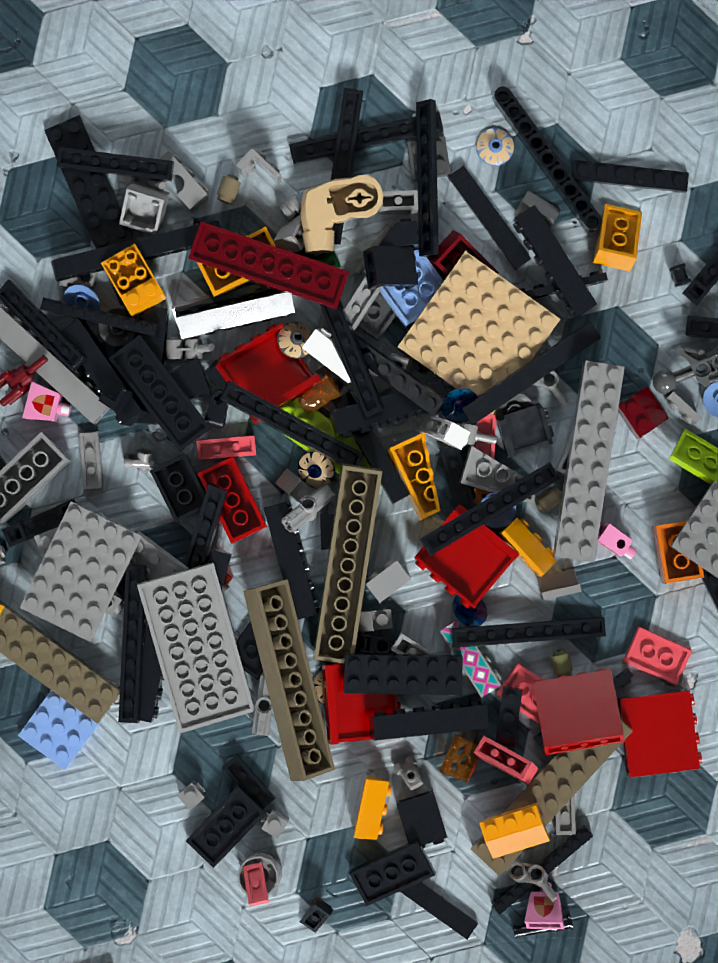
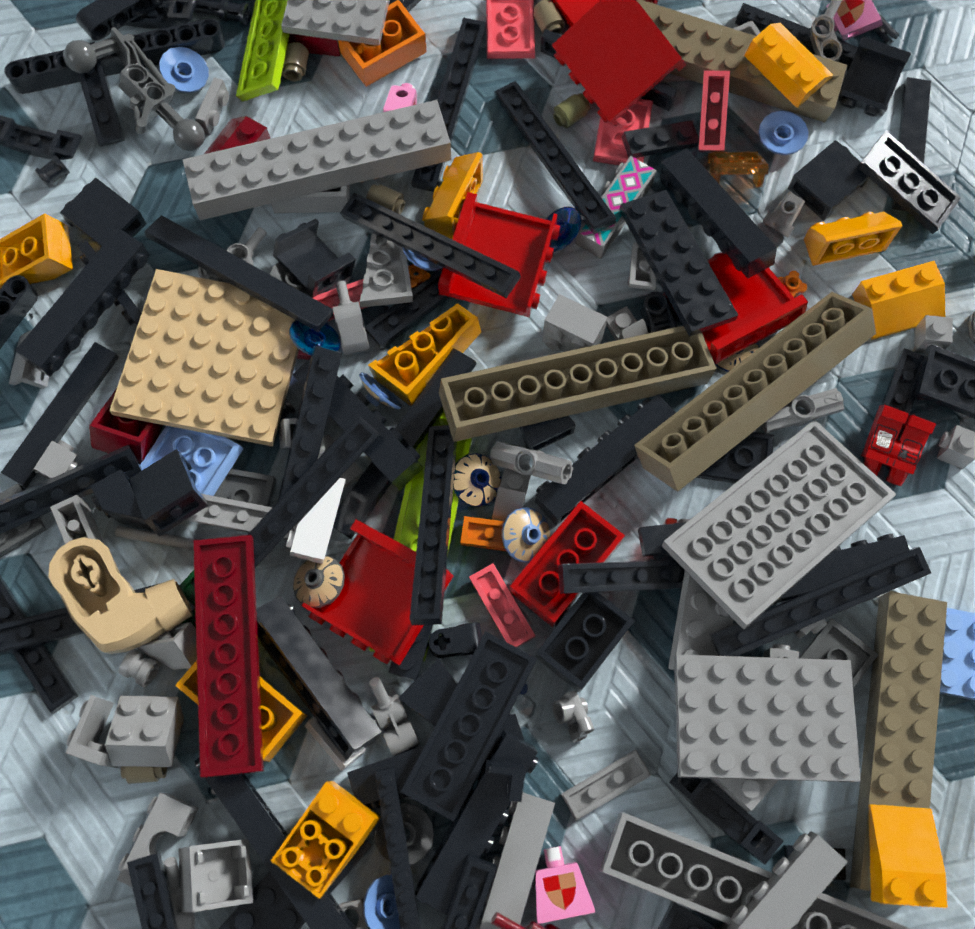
camera: 115 degrees left, 15 degrees down
clear orange plant [298,373,342,415] -> none
white slope [418,413,471,450] -> none
light grey panel [537,569,582,600] -> none
none -> light grey brick [33,440,78,479]
none -> black panel [60,177,147,248]
none -> light grey brick [105,696,184,767]
none -> dark tan brick [282,42,309,81]
none -> medium blue dish [359,372,402,410]
none -> black plate [411,17,487,192]
none -> orange plate [460,516,506,551]
none -> tan dish [501,507,550,563]
none -> dark tan brick [534,0,565,34]
none -> medium blue dish [758,111,809,155]
none -> orange plate [778,271,807,297]
none -> dark grey plate [799,618,878,688]
none -> black panel [838,36,911,117]
none -> light orange slope [852,261,945,340]
none -> red hips [861,405,936,486]

